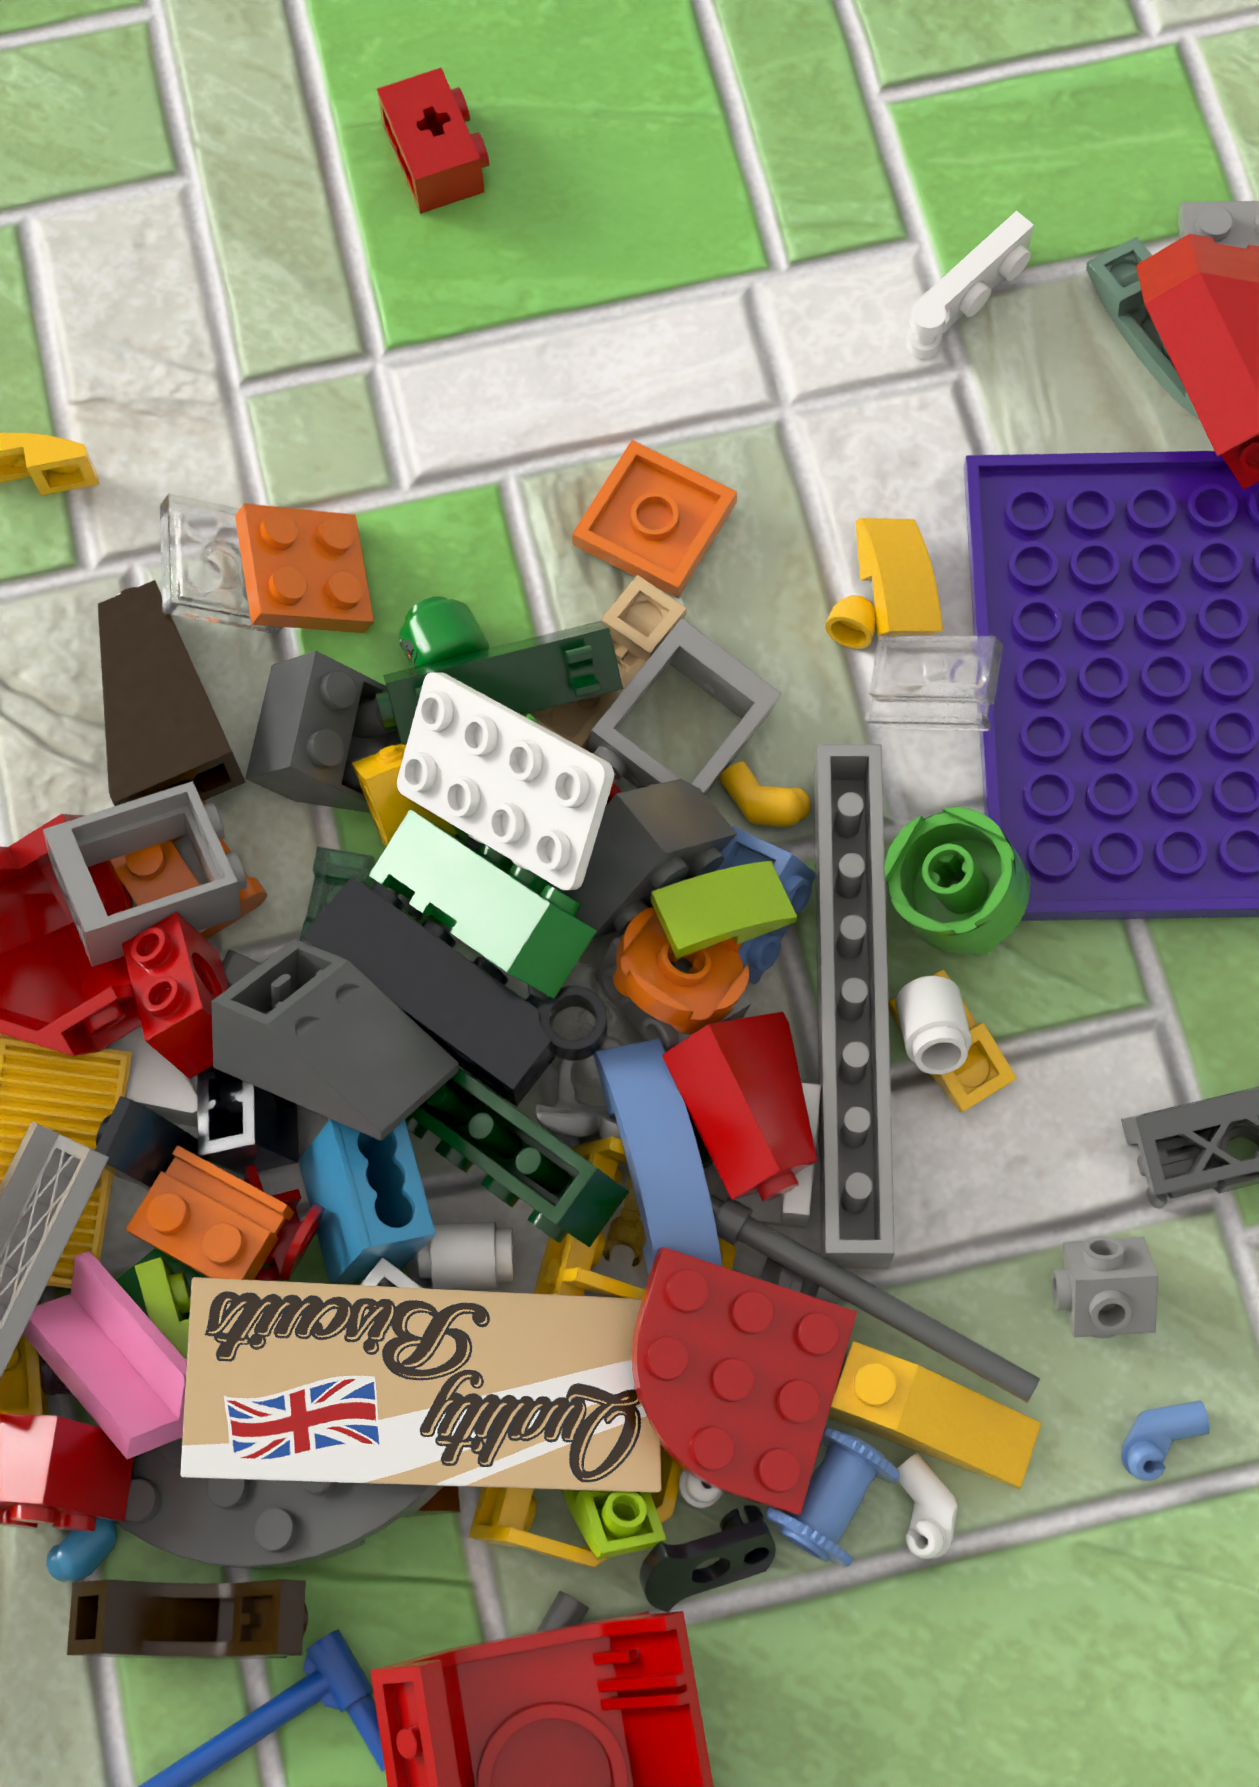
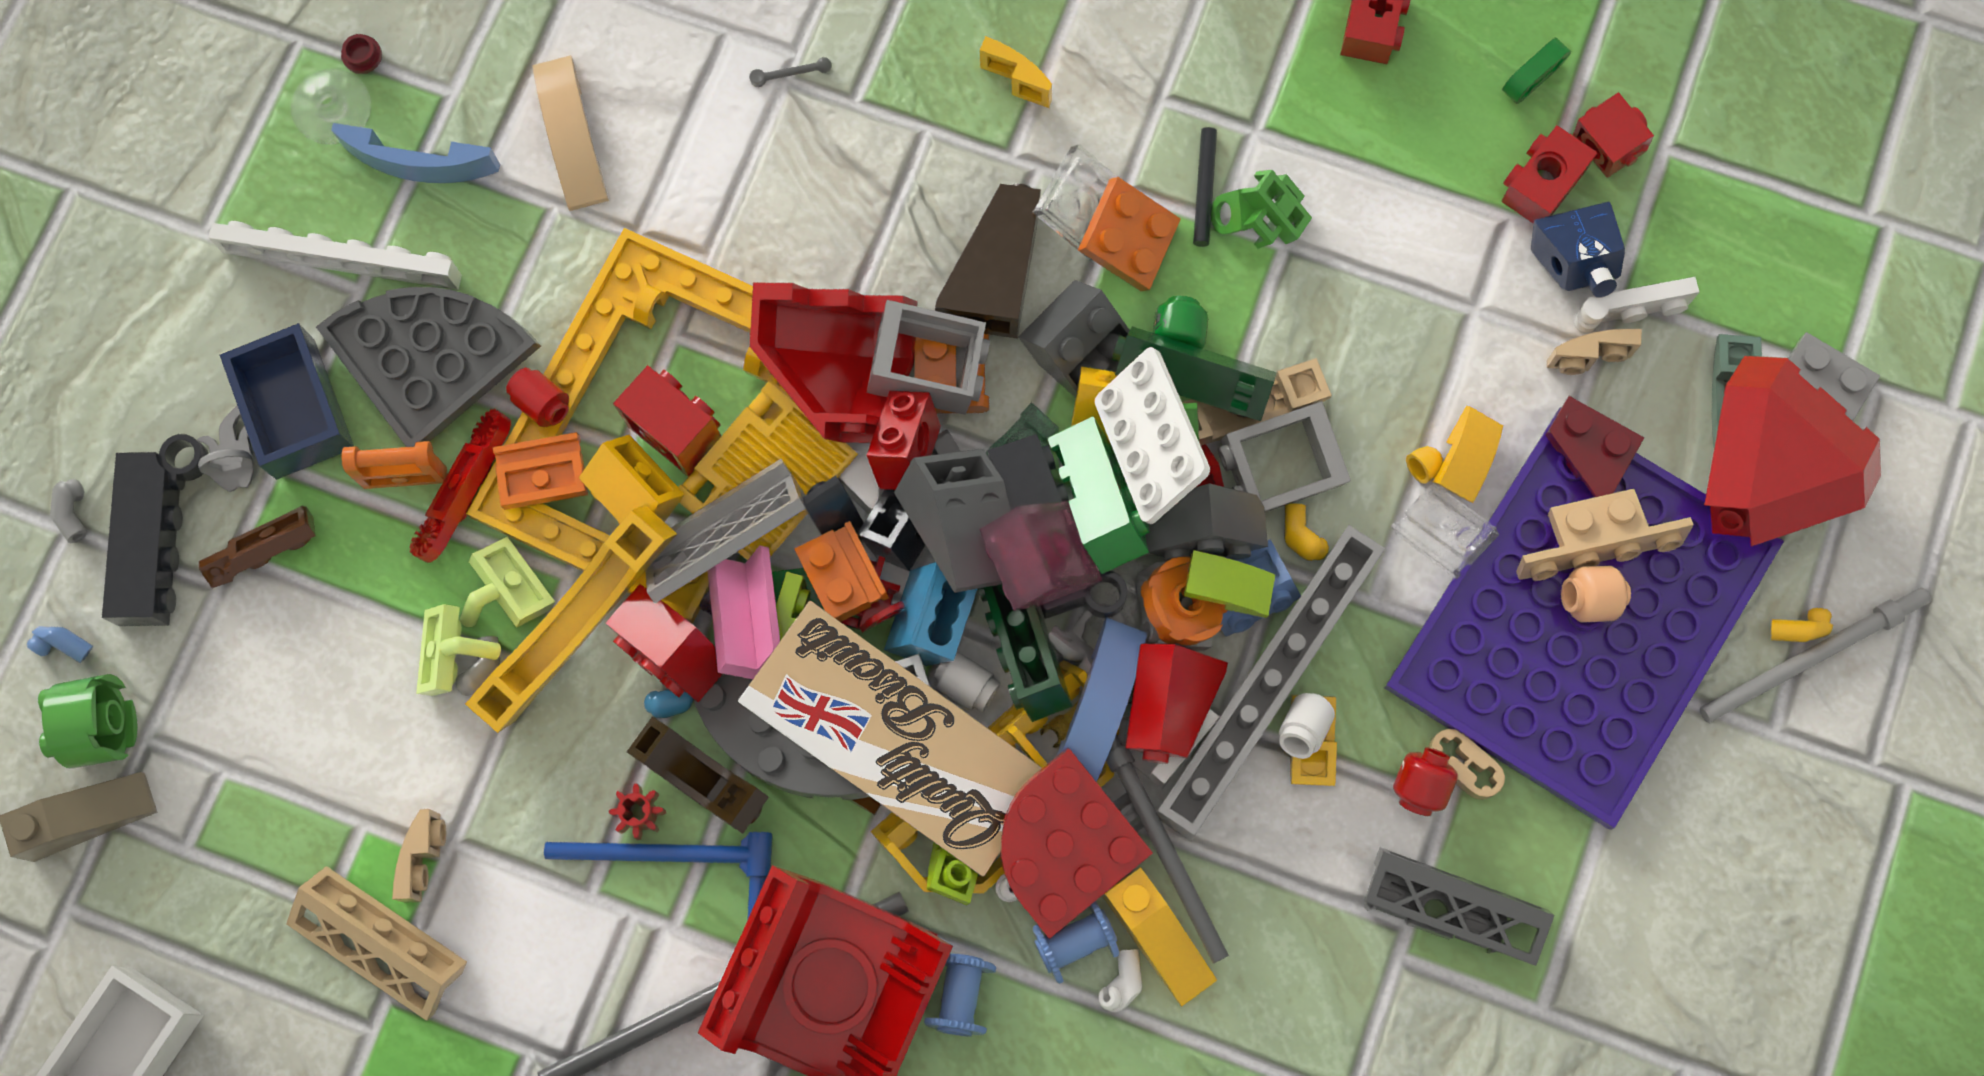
camera: 35 degrees right, 5 degrees up
orange plate [572,440,737,598] -> none
black piece [639,1505,776,1612] -> none
bright green brick [884,806,1031,956] -> none
light grey brick [1051,1236,1158,1338] -> none
medium blue arm [1121,1400,1209,1481] -> none
none -> red gear [609,783,666,840]
none -> medium blue hose [924,954,996,1037]
none -> clear pink slope [980,501,1102,610]
none -> black bar [1193,127,1217,247]
none -> bright green piece [1211,170,1312,249]
none -> red head [1393,747,1458,816]
none -> tan beam [1428,729,1505,800]
none -> red brick [1501,125,1597,224]
none -> green beam [1502,37,1571,104]
none -> tan bracket [1516,489,1694,581]
none -> dark blue torso [1531,202,1625,298]
none -> dark red wing [1545,396,1645,498]
none -> tan slope [1547,329,1642,375]
none -> light nougat head [1561,566,1631,622]
none -> red head [1573,92,1654,178]

